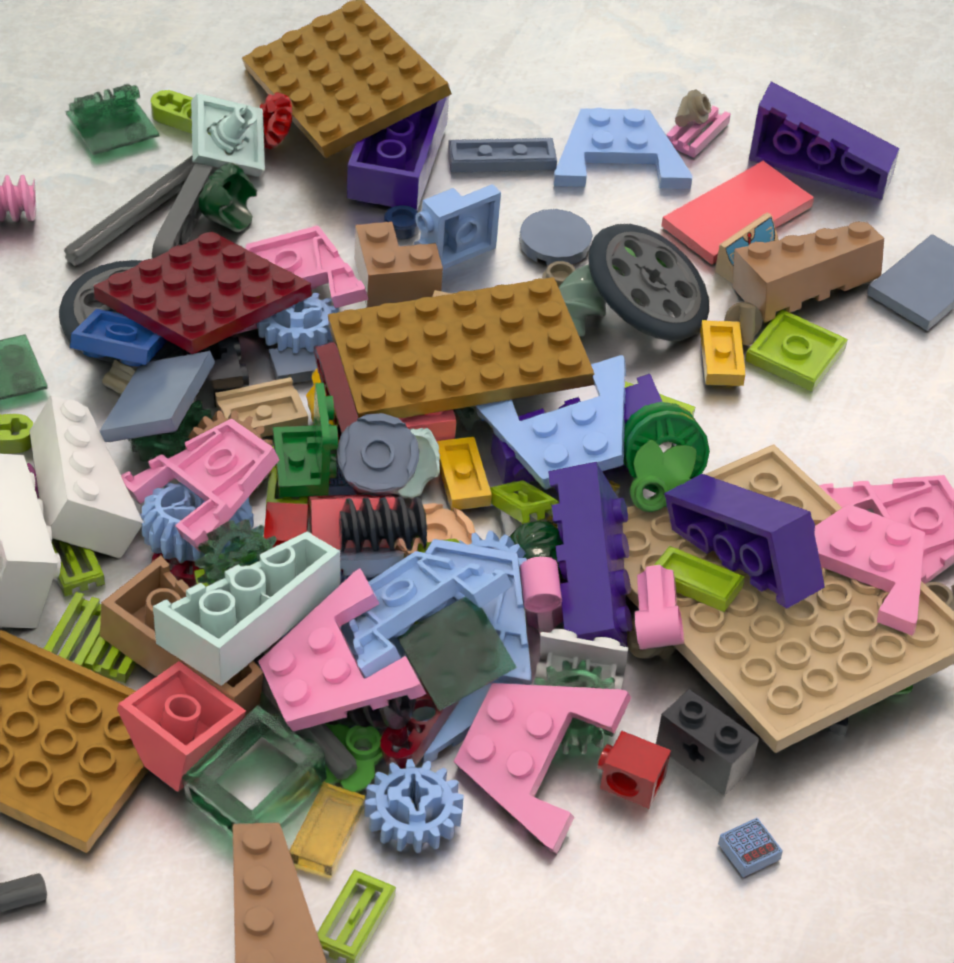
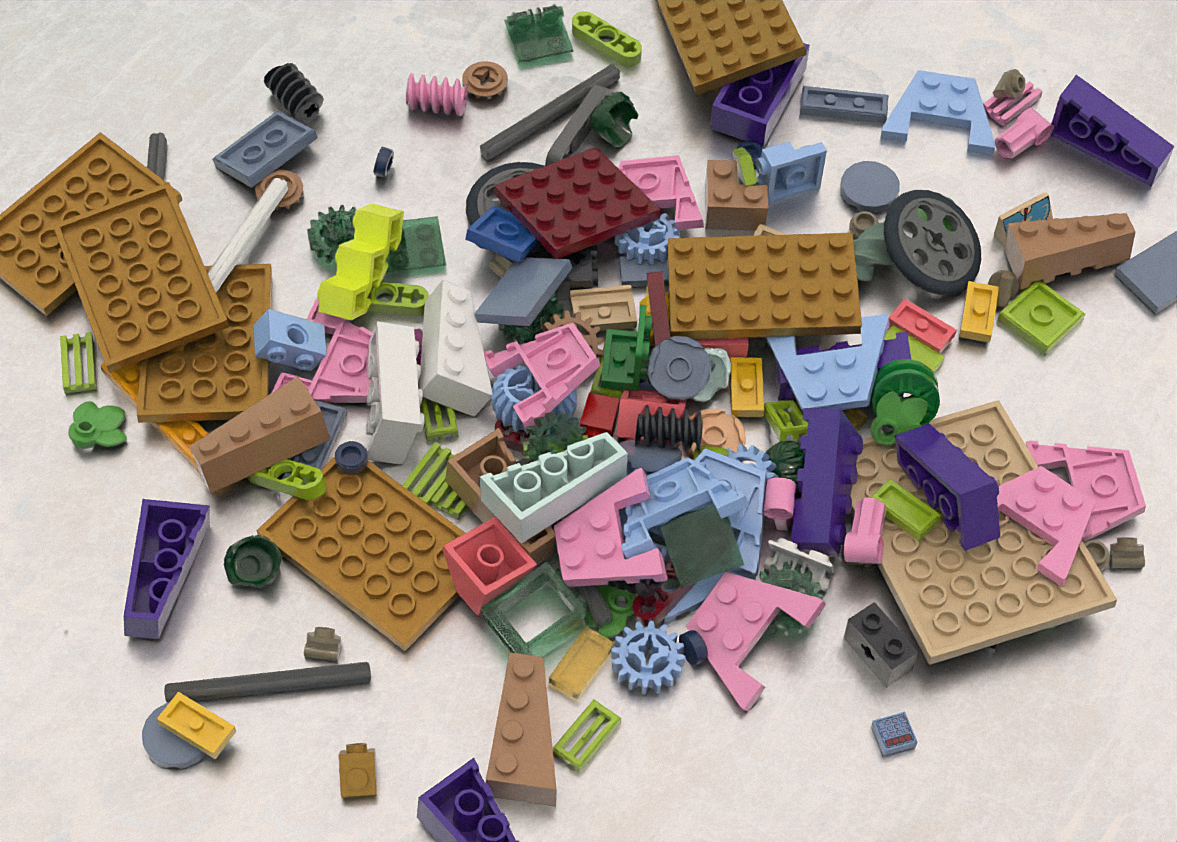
camera: 15 degrees right, 10 degrees up
light aqua plate [191,93,265,177] -> none
red gear [260,92,293,149] -> none
red brick [597,730,671,809] -> none
coral tile [661,161,814,265] -> none
none -> medium nougat gear [462,61,508,100]
none -> dark blue tile [679,630,708,666]
none -> lime tile [732,147,757,186]
none -> coral plate [889,299,957,354]
none -> bright pink piece [995,108,1054,159]

